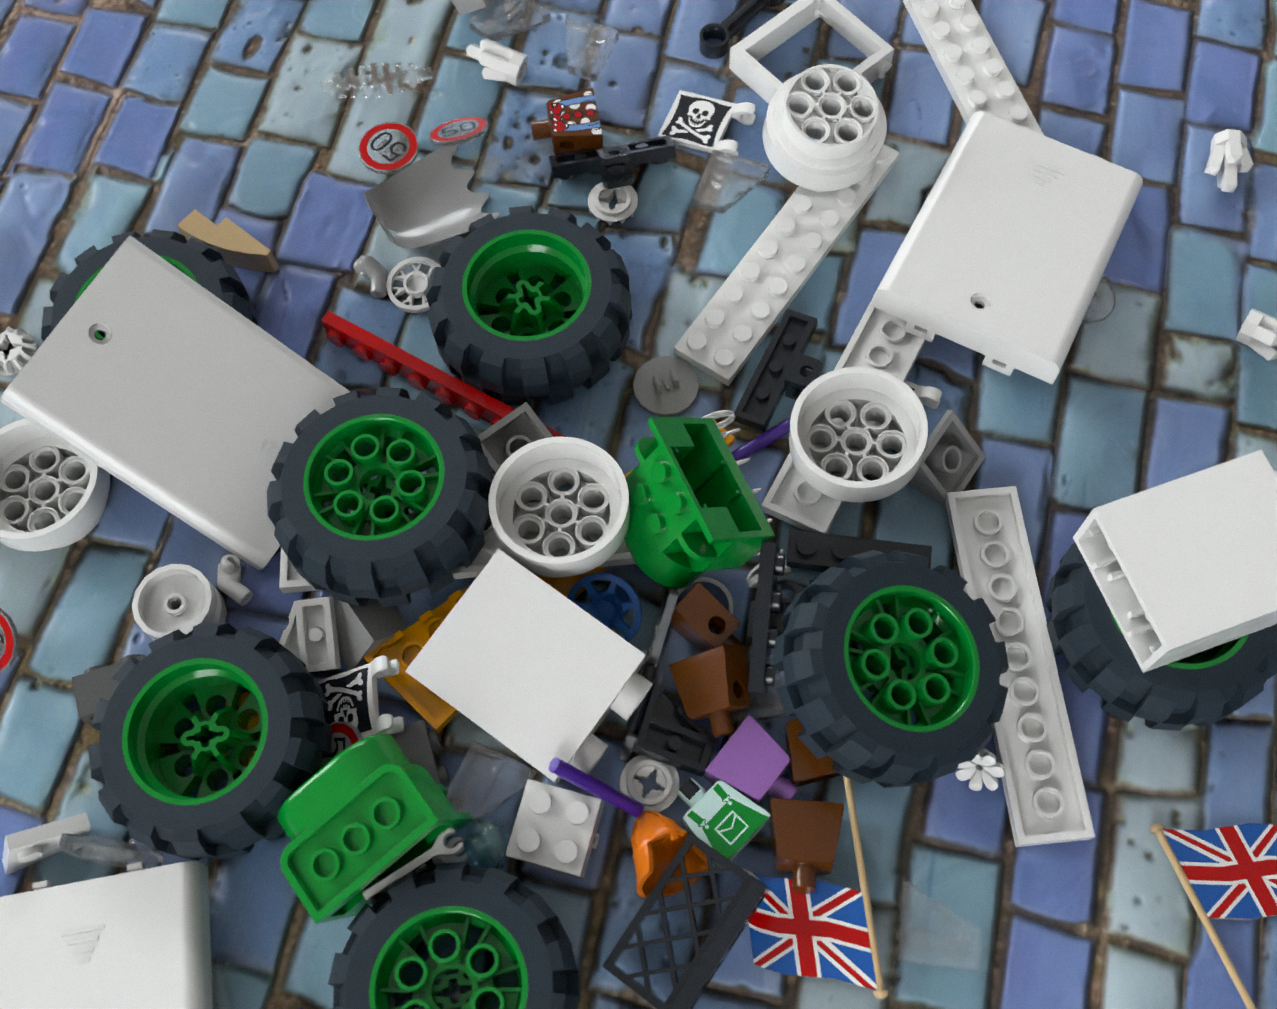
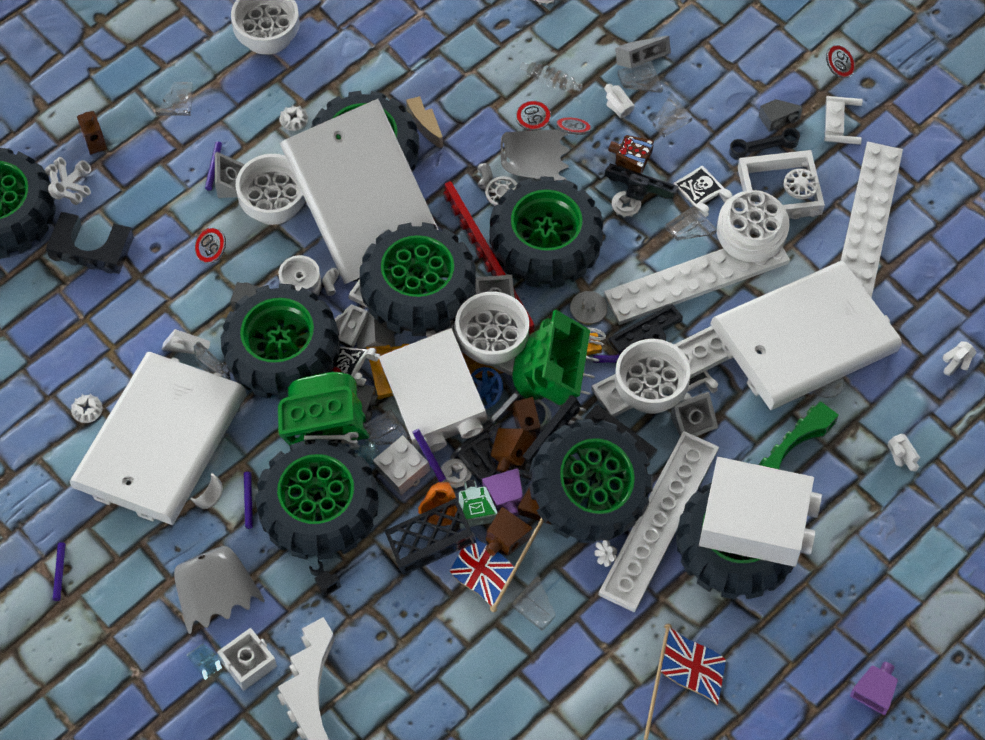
camera: 30 degrees right, 5 degrees down
none -> green arch [759,401,839,469]
none -> white wheel [784,169,819,199]

